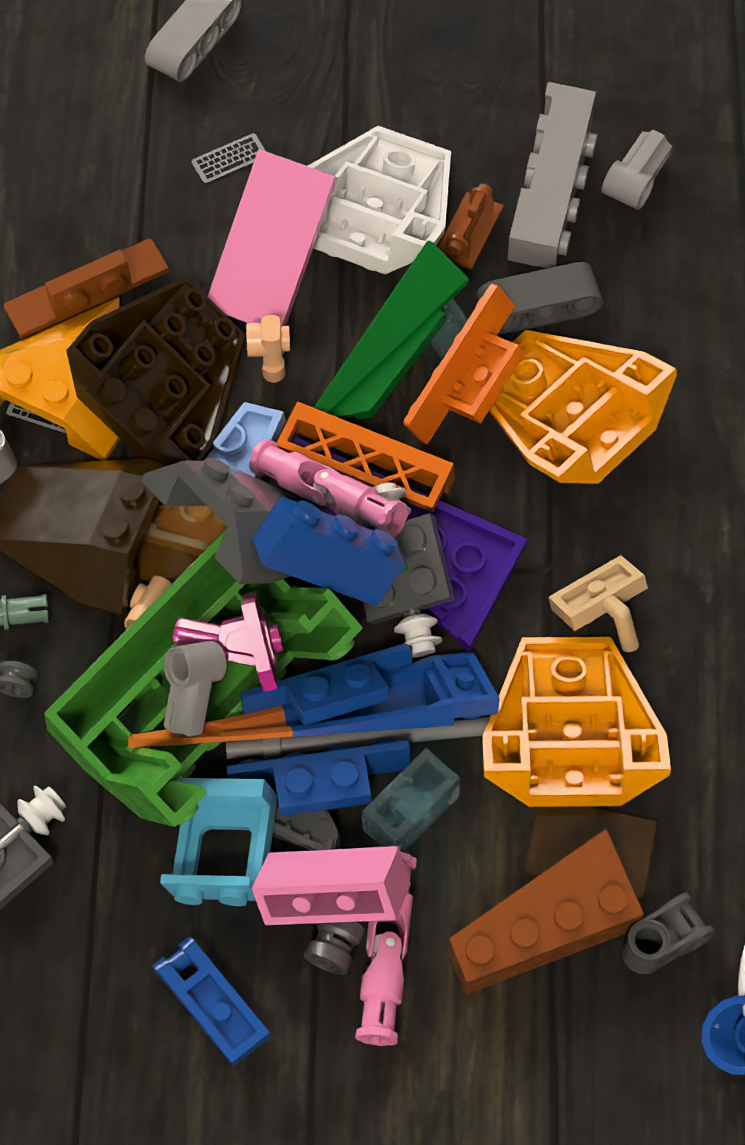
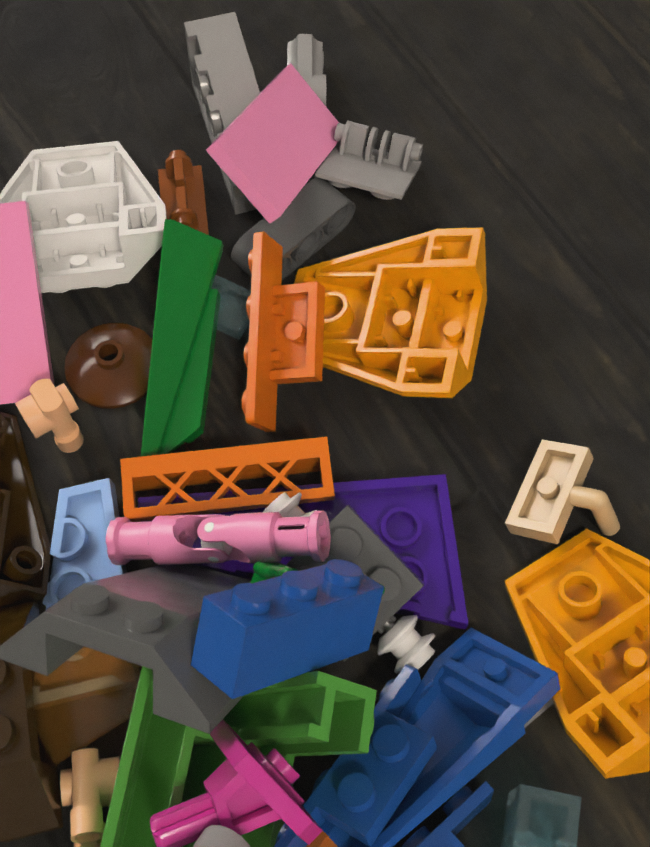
camera: 35 degrees left, 0 degrees up
none -> reddish brown dish [64,323,152,409]
none -> bright pink tile [206,63,339,224]
none -> light grey hinge [315,120,423,200]

